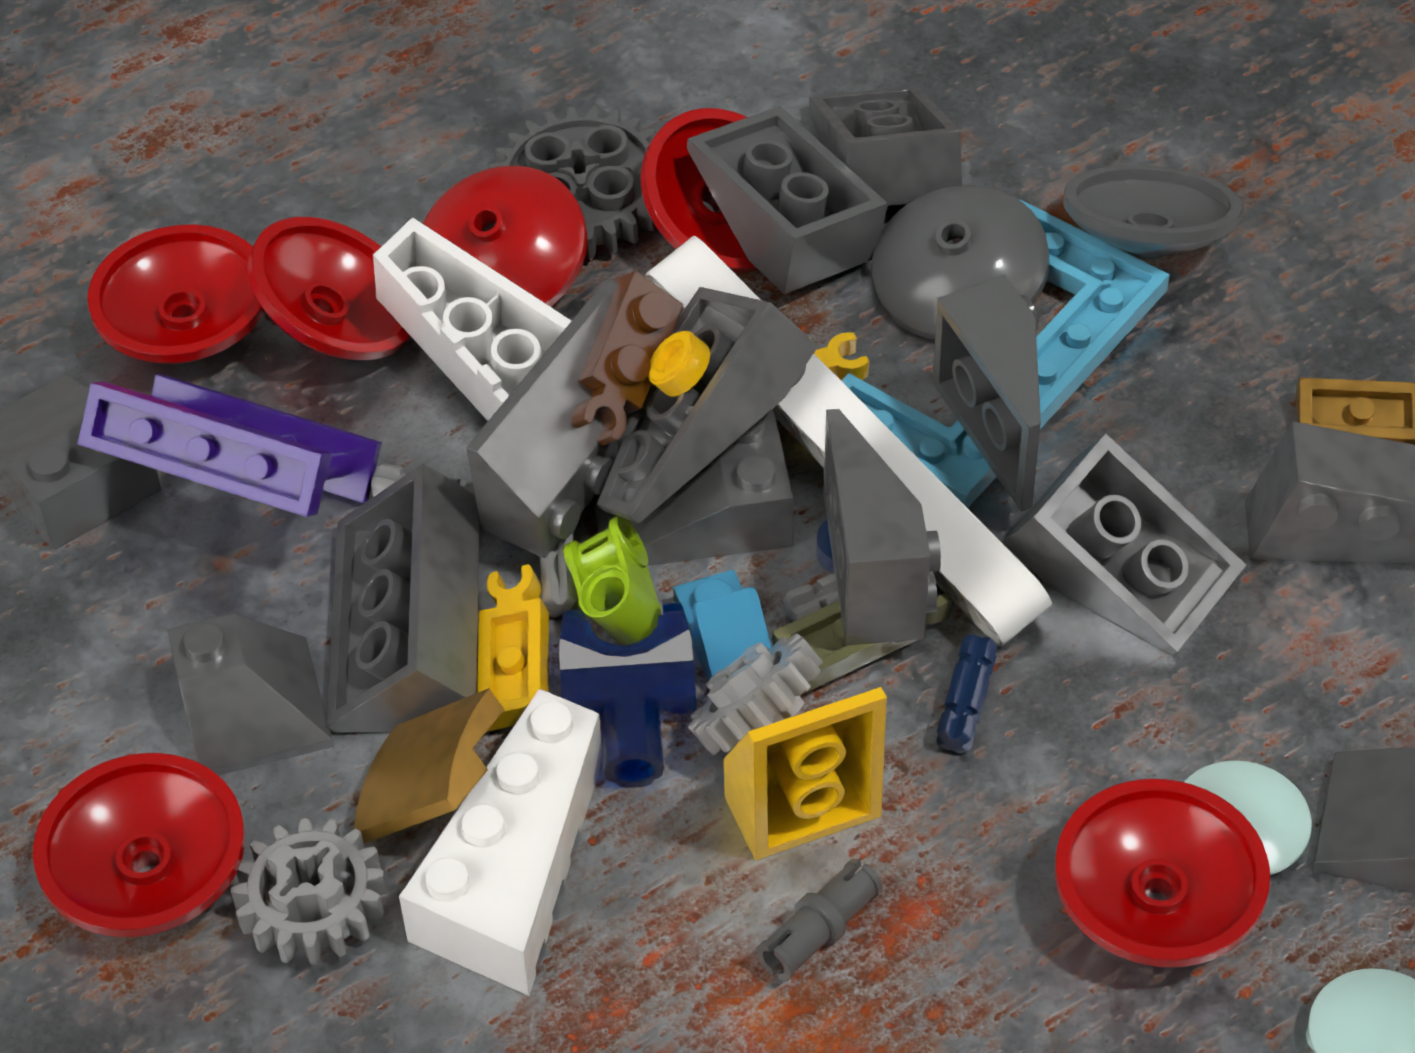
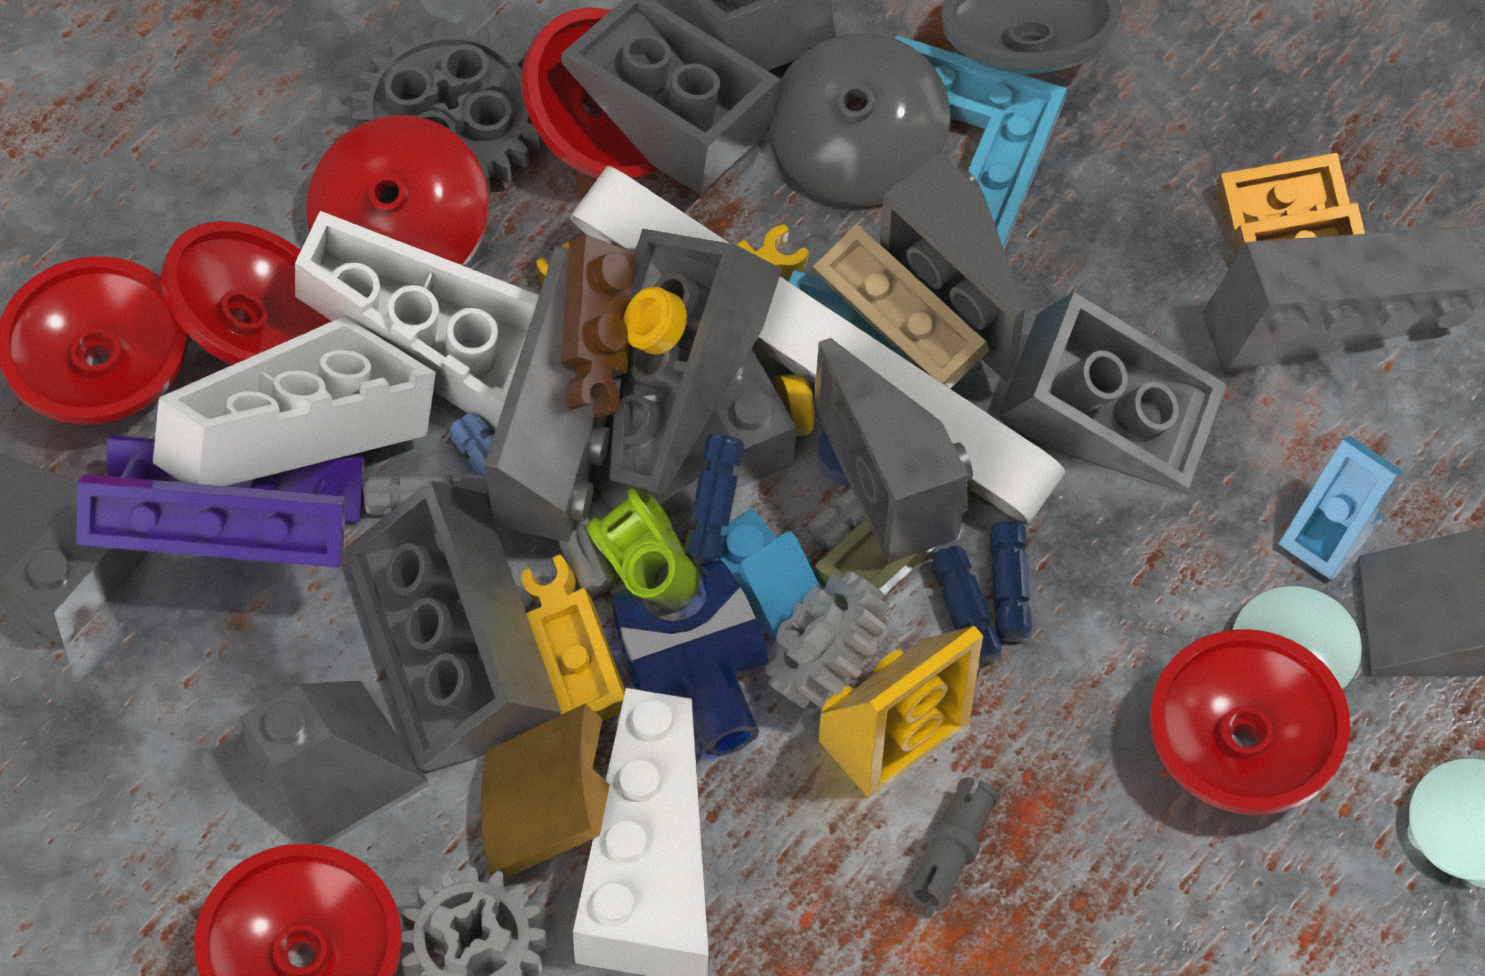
camera: 20 degrees left, 10 degrees up
none -> white wedge [153,316,436,486]
none -> dark blue axle [685,434,744,562]
none -> yellow tile [774,373,815,437]
none -> tan plate [812,224,990,389]
none -> dark blue axle [932,545,1002,667]
none -> dark azure slope [1278,436,1404,580]

